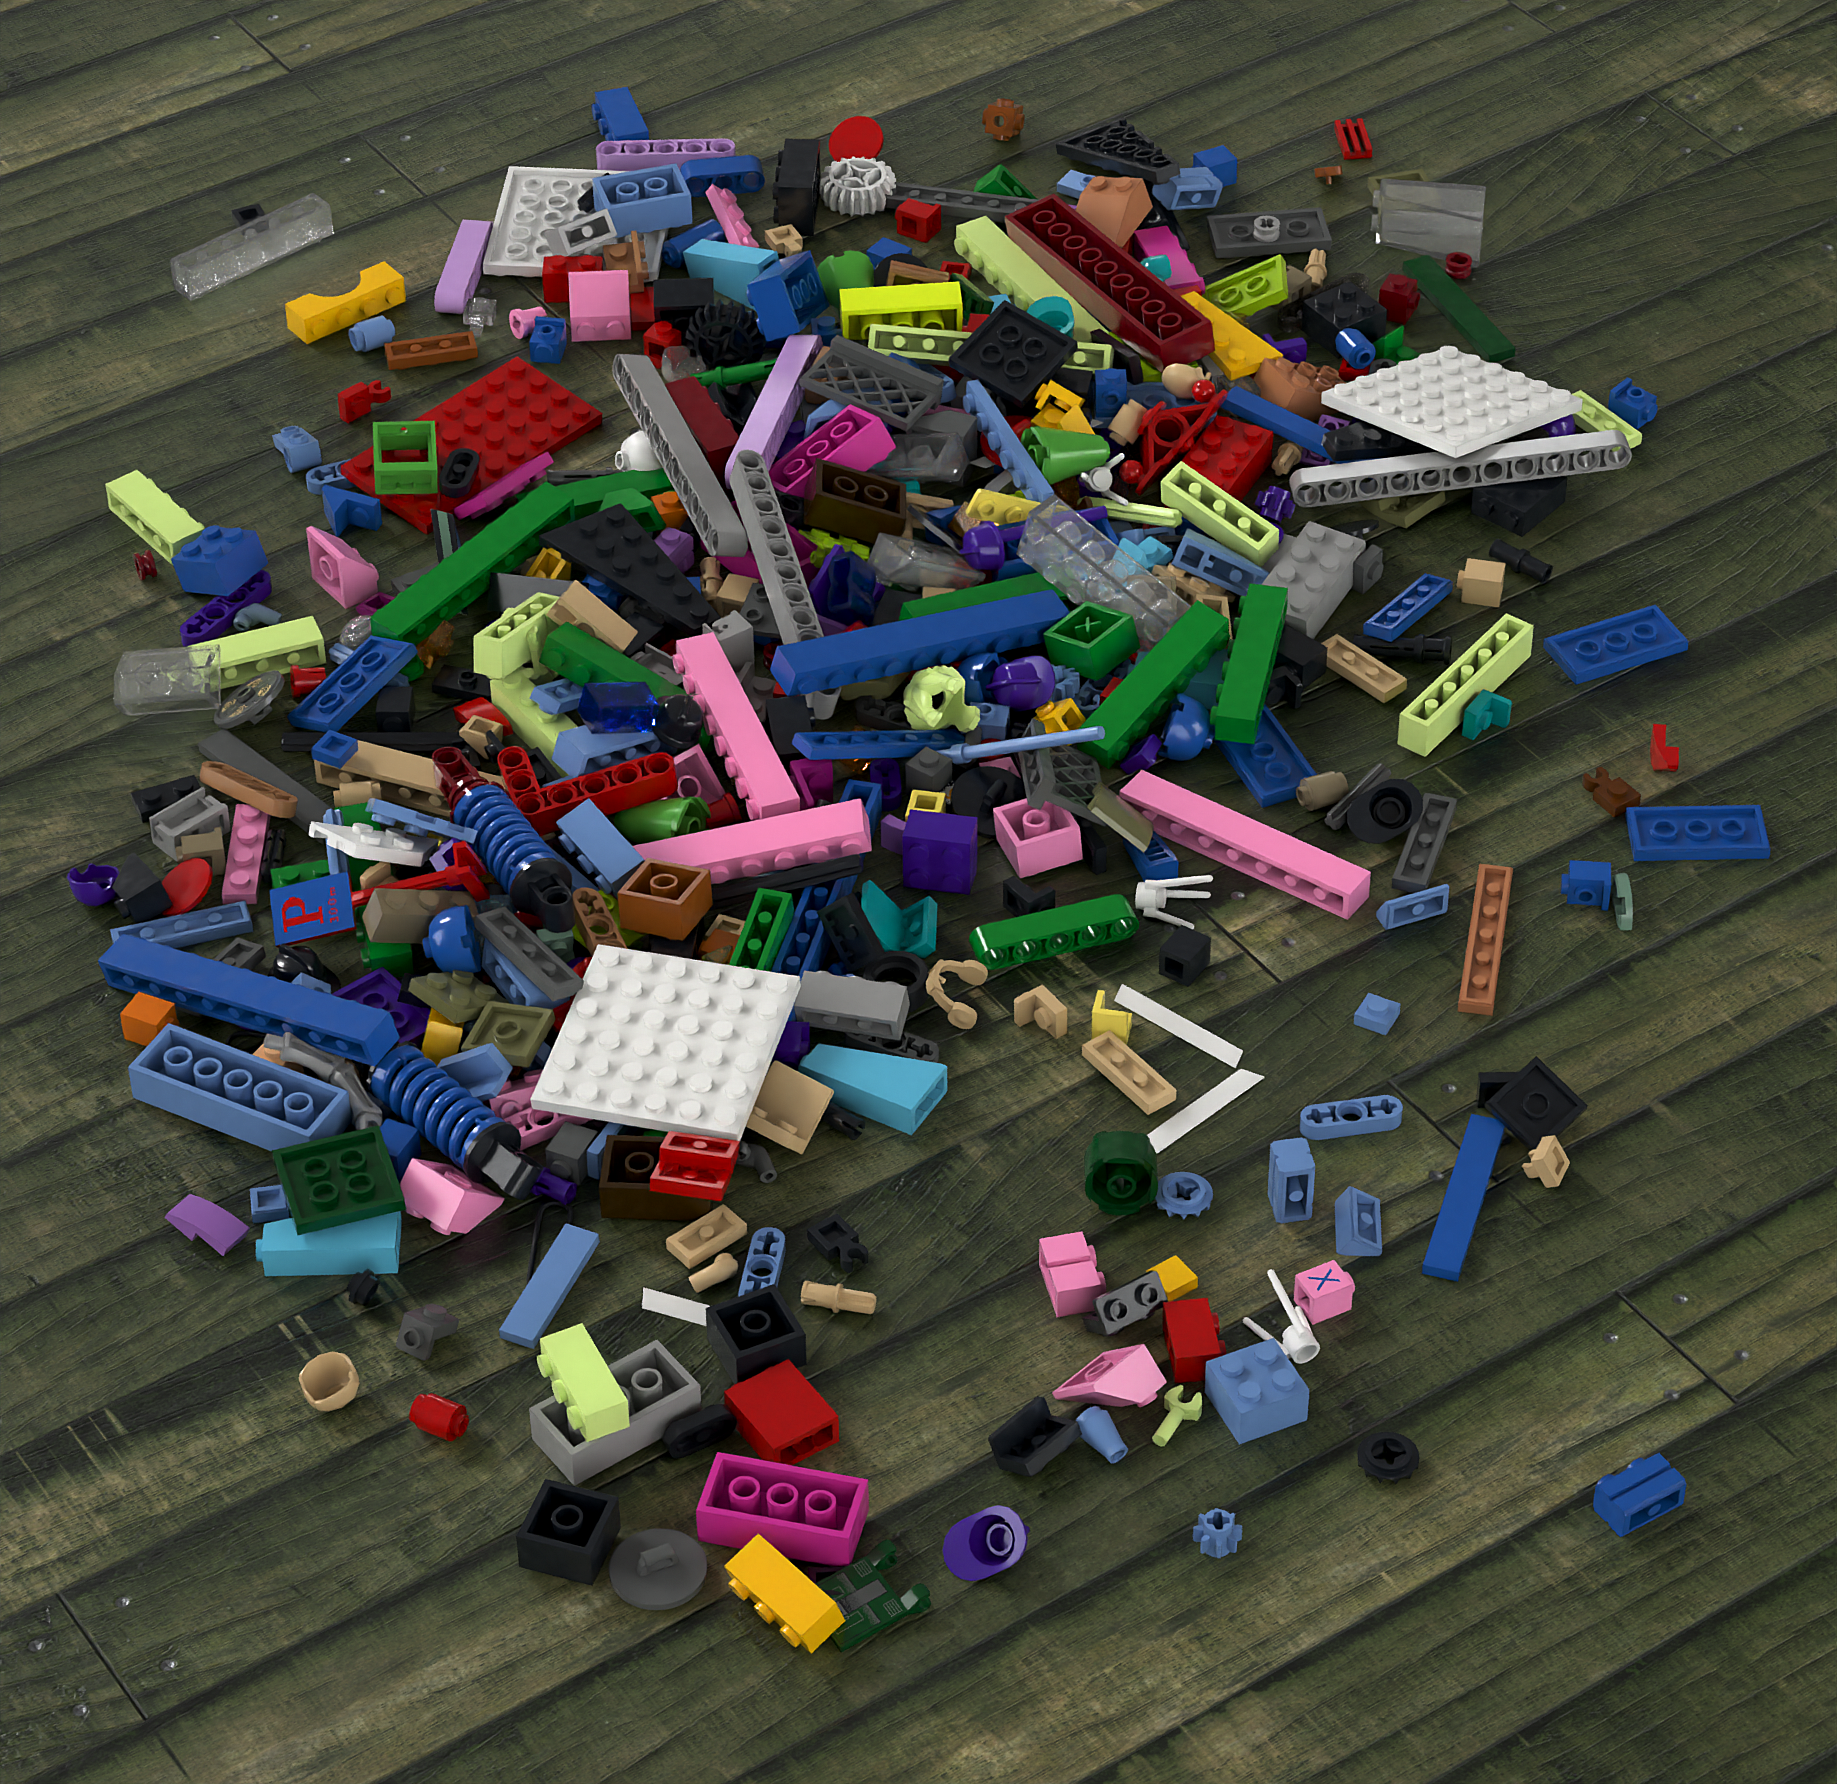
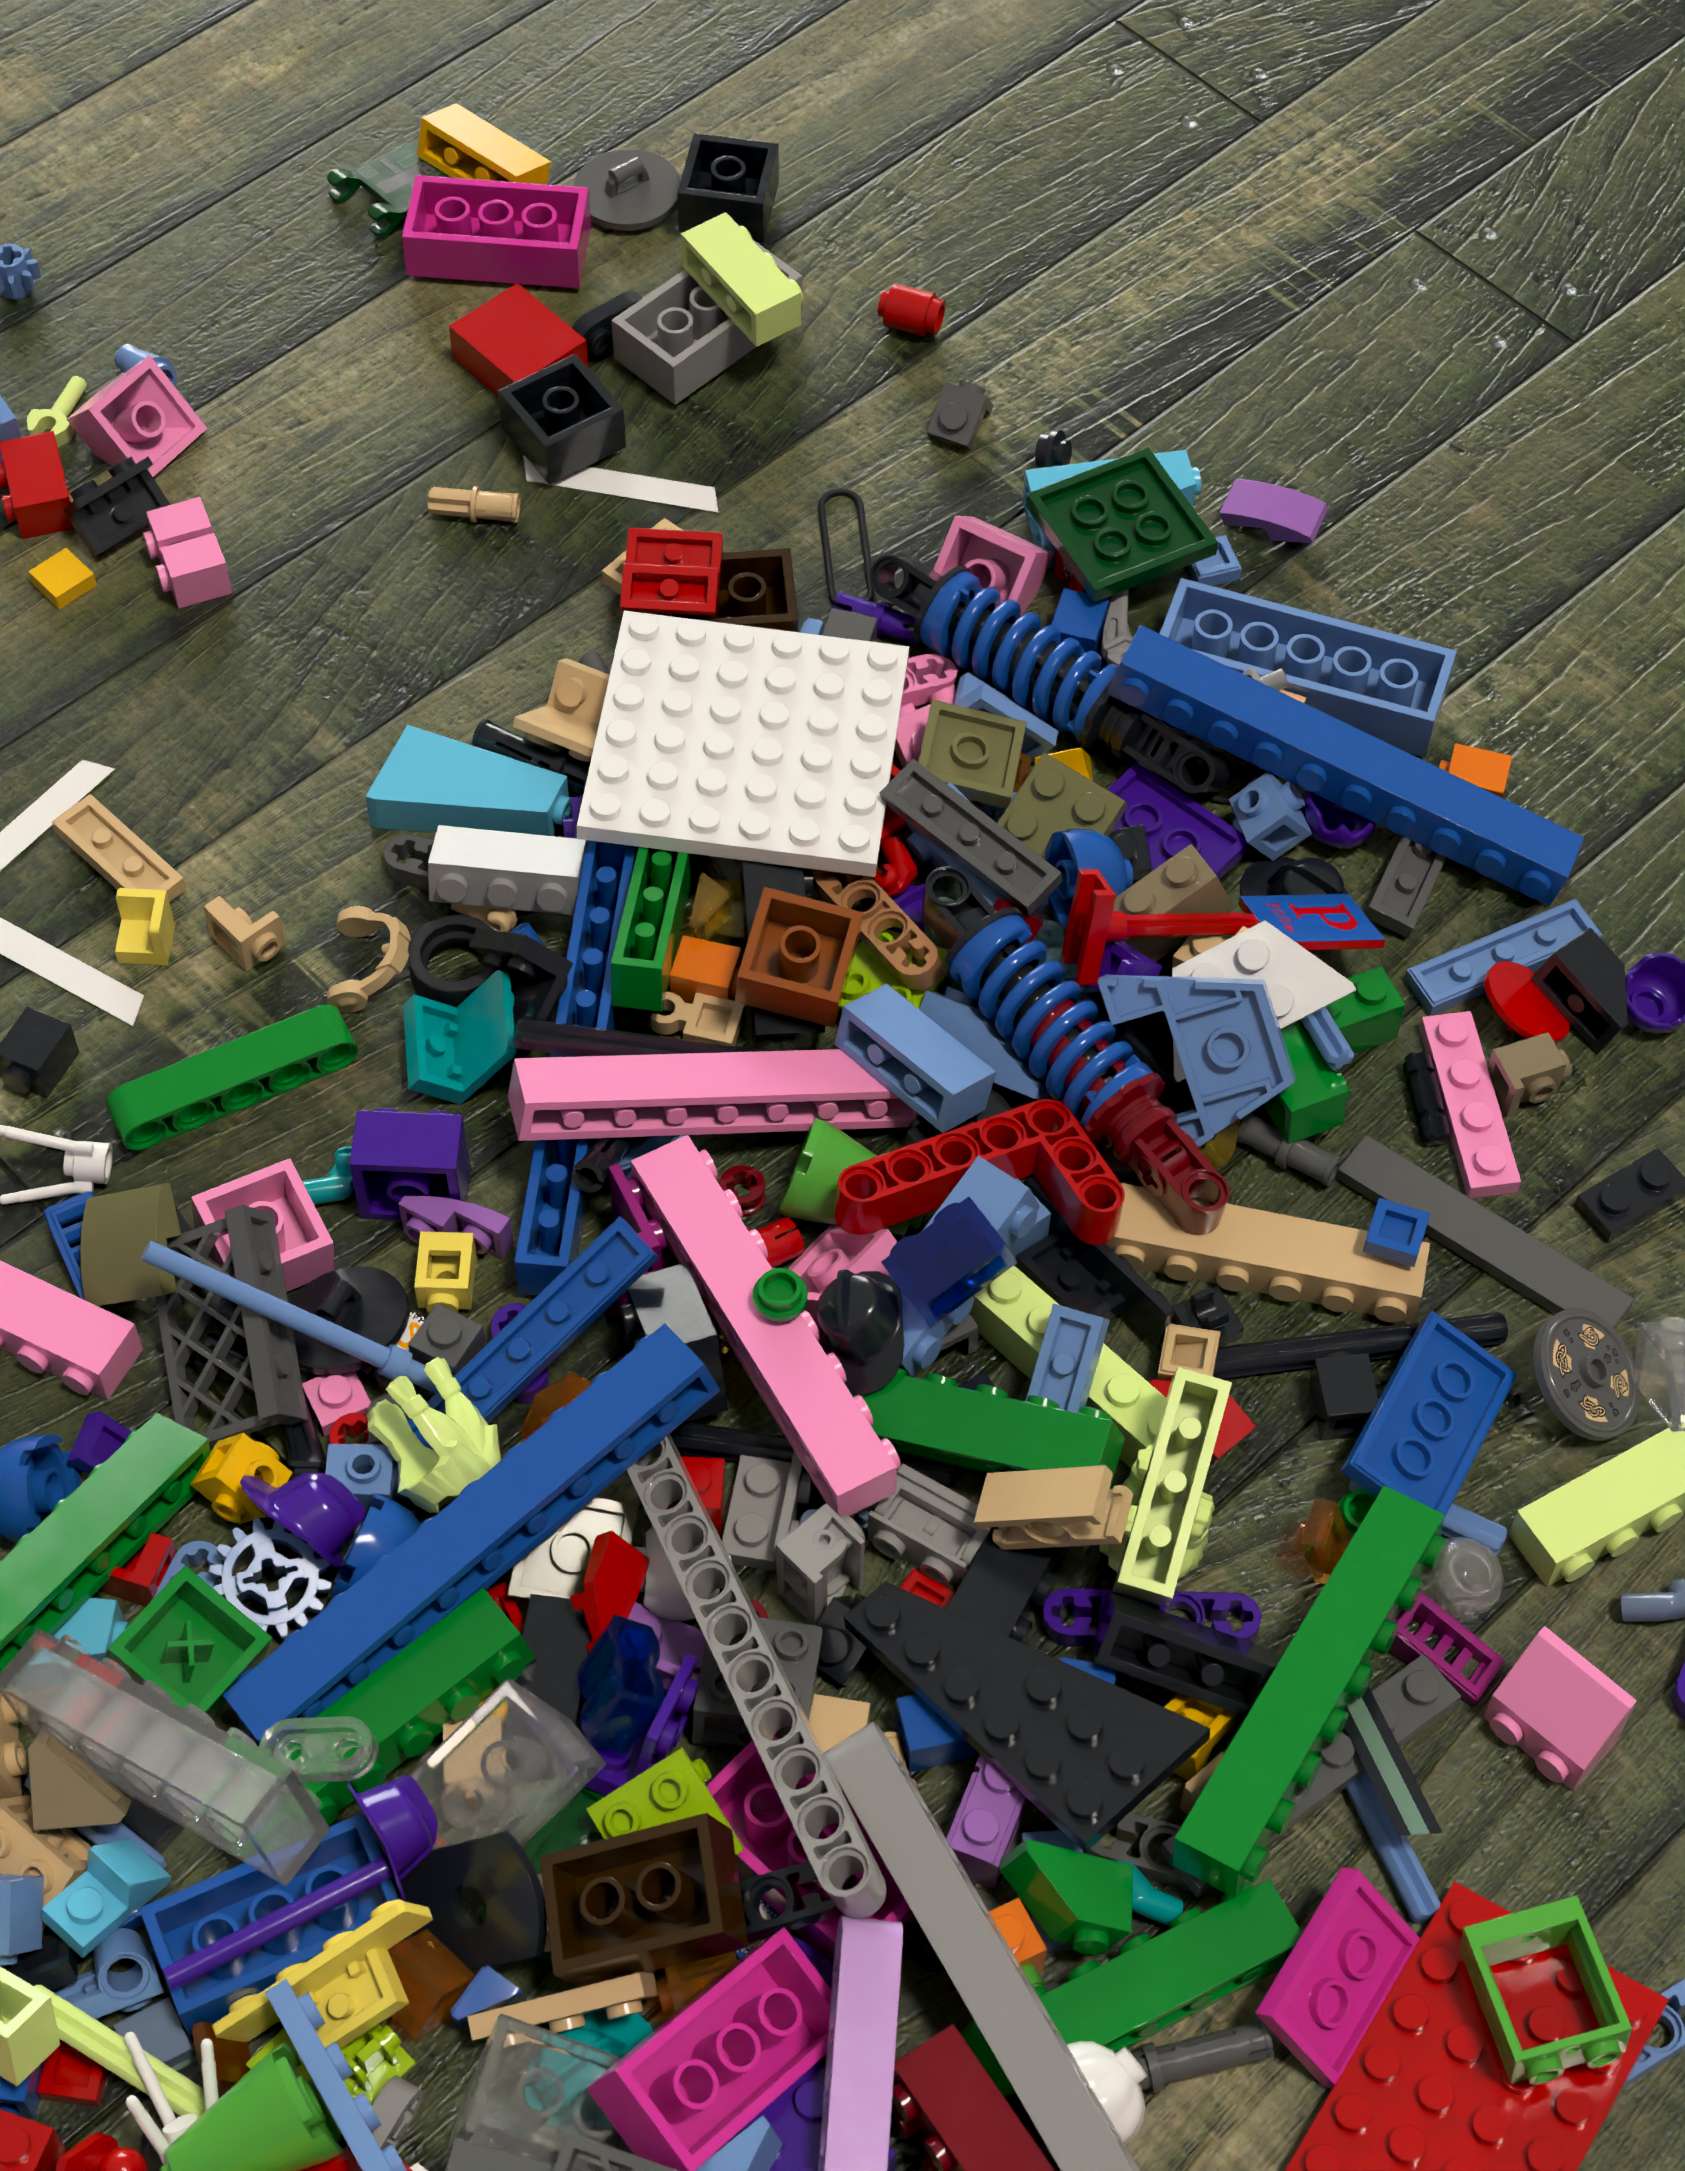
camera: 170 degrees right, 15 degrees up
light grey hinge [149,787,231,862] -> none
medium nougat beam [199,761,298,818] -> none
red bush [290,665,326,698] -> none
tan hair [299,1351,360,1412] -> none
blue slope [322,485,382,537] -> none
tan brick [333,780,382,808] -> none
black plate [432,664,492,703] -> none
black plate [439,448,479,498] -> none
medium blue tile [499,1224,600,1349] -> none
tan arm [688,1253,738,1293] -> none
medium blue beam [738,1227,786,1297] -> none
black plate [807,1213,868,1273] -> none
dark purple piece [942,1505,1031,1581] -> none
black bracket [988,1396,1082,1477] -> none
black bracket [1003,876,1056,917] -> none
dark green brick [1084,1131,1158,1215] -> none
medium blue gear [1155,1172,1213,1220] -> none
none -> clear plate [259,1716,378,1783]
none -> teal arm [302,1146,354,1205]
none -> green plate [753,1268,808,1322]

